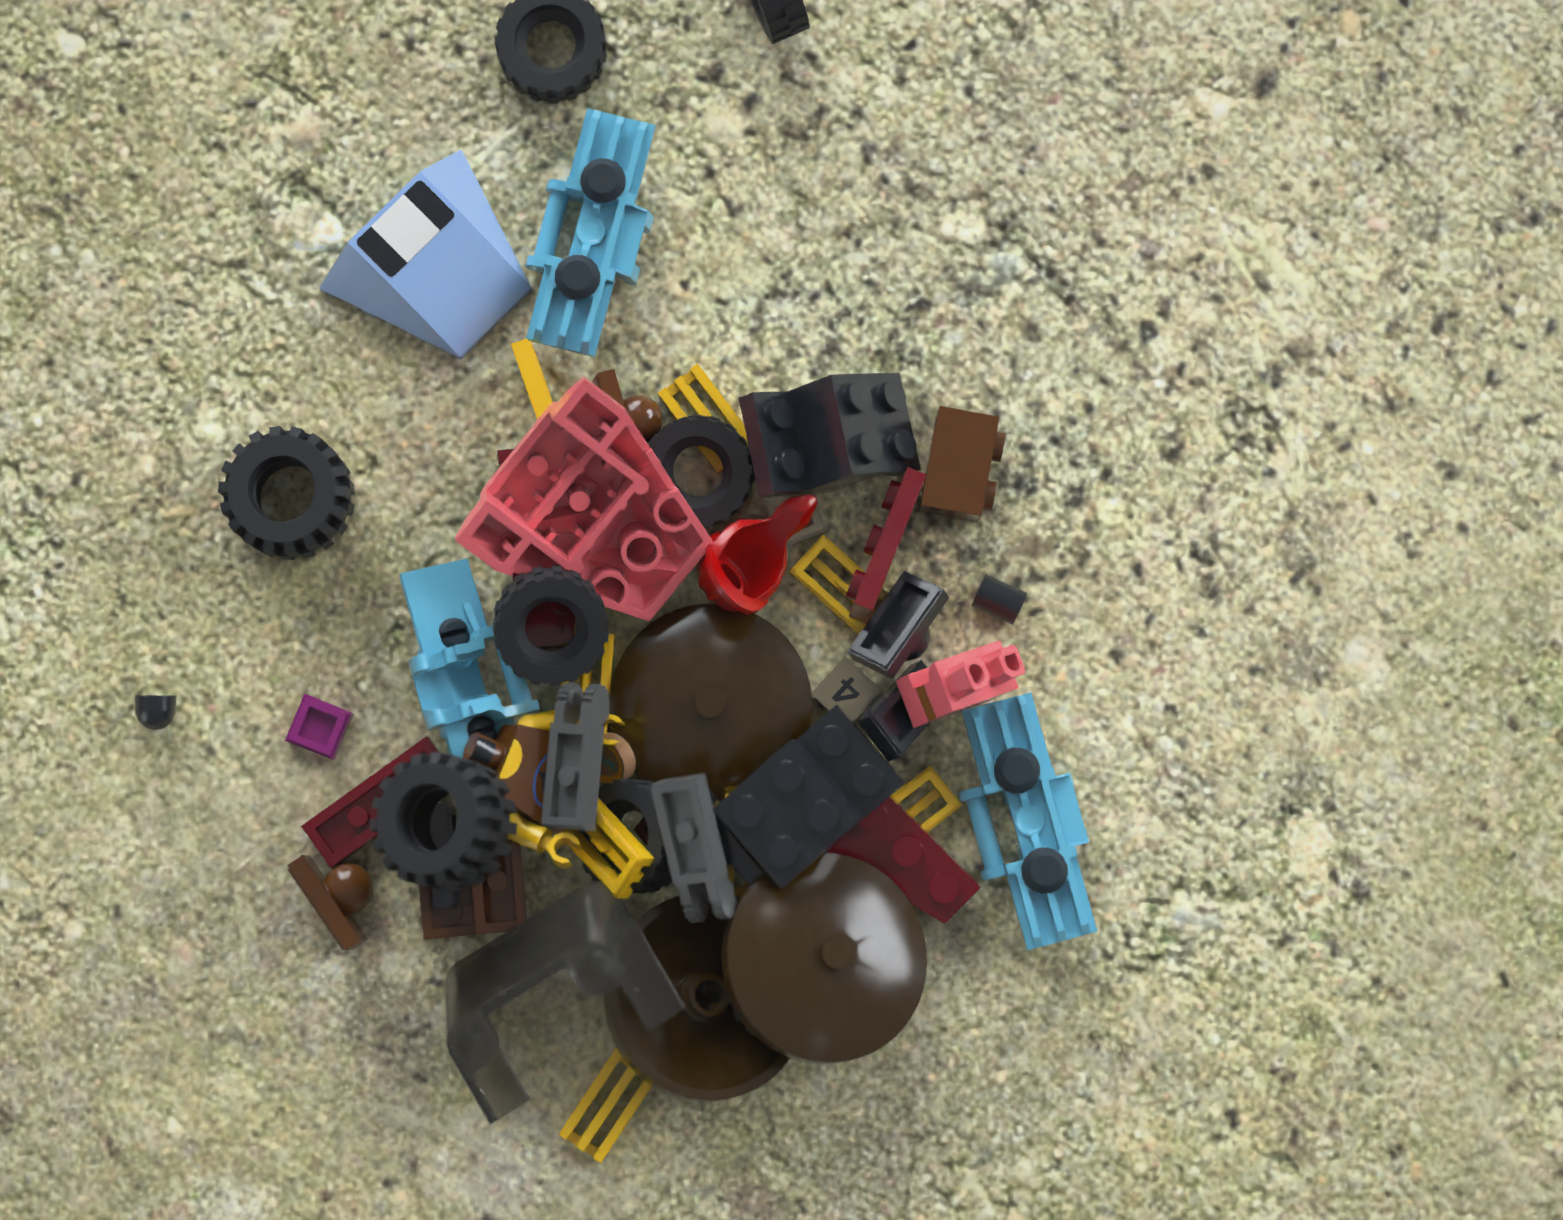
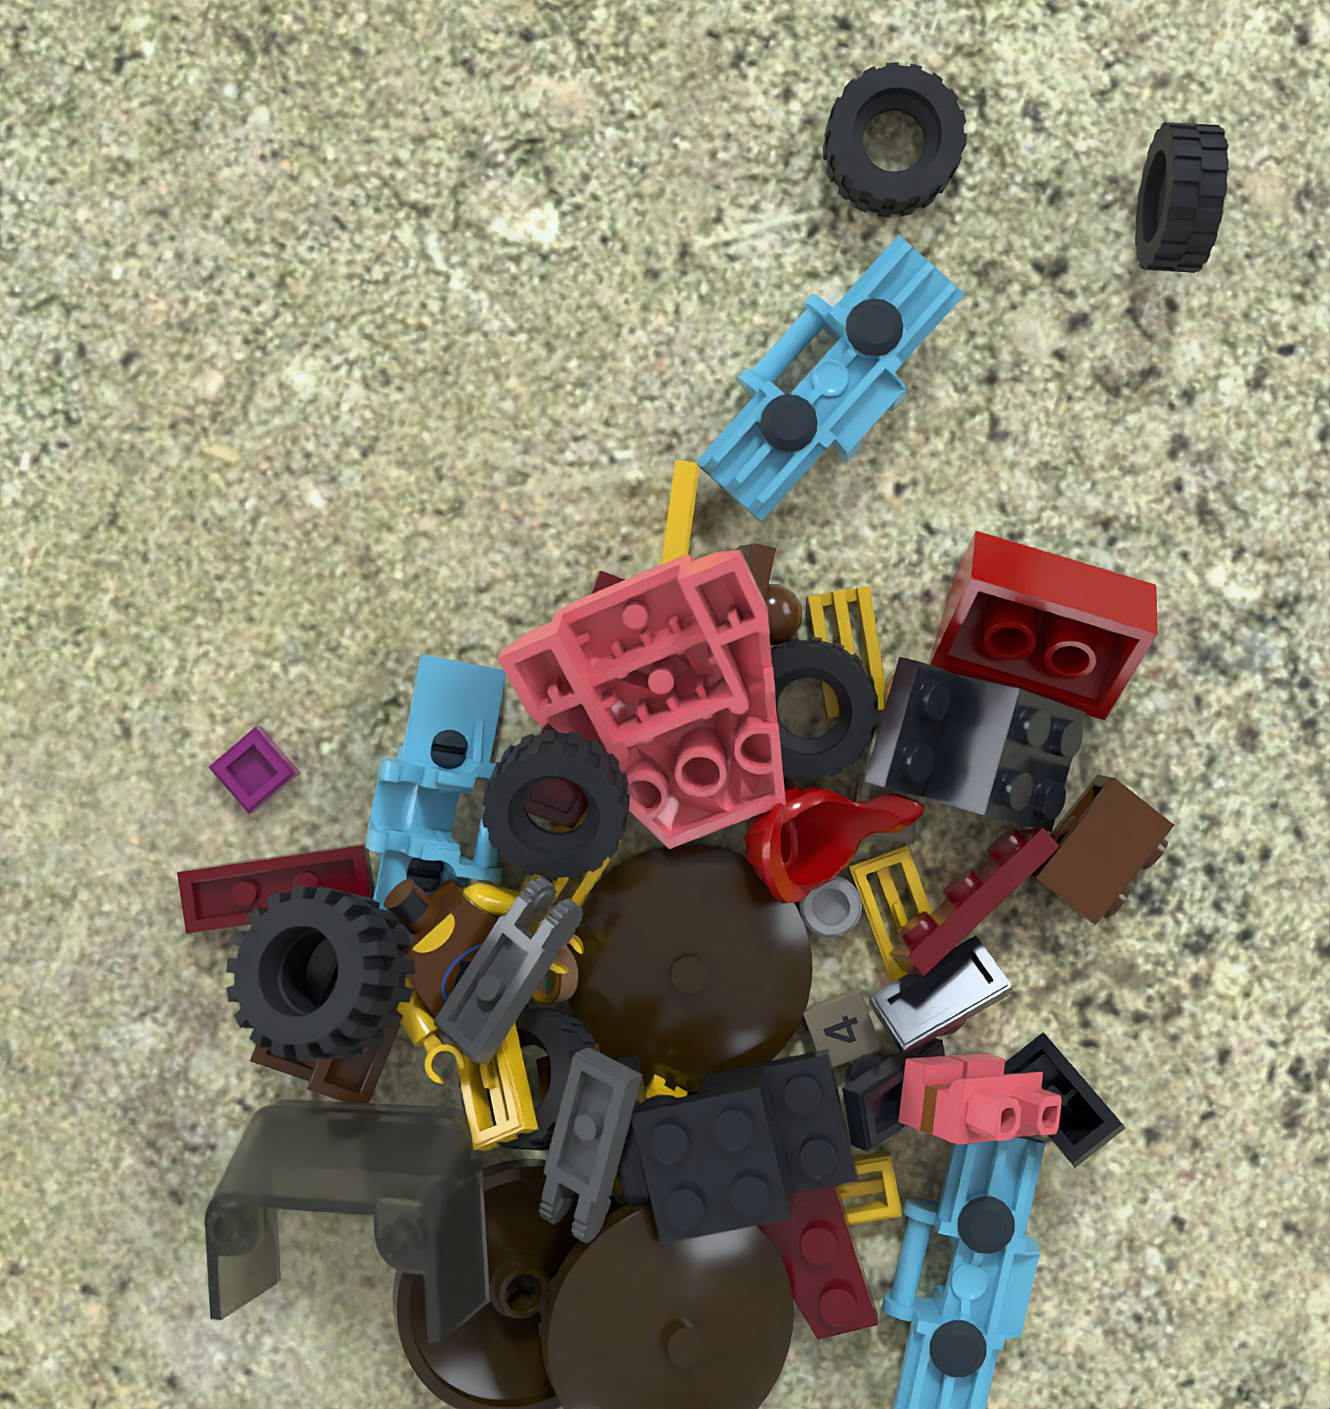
camera: 35 degrees right, 5 degrees up
black hinge [135,695,176,730] -> none
black tyre [218,426,355,560] -> none
reddish brown tile [287,855,373,951] -> none
light blue wedge [319,149,532,359] -> none
yellow tile [558,1047,652,1163] -> none
black hinge [971,574,1027,625] -> none
none -> light grey tile [798,875,862,938]
none -> red slope [929,530,1158,720]
none -> black slope [1004,1032,1126,1168]

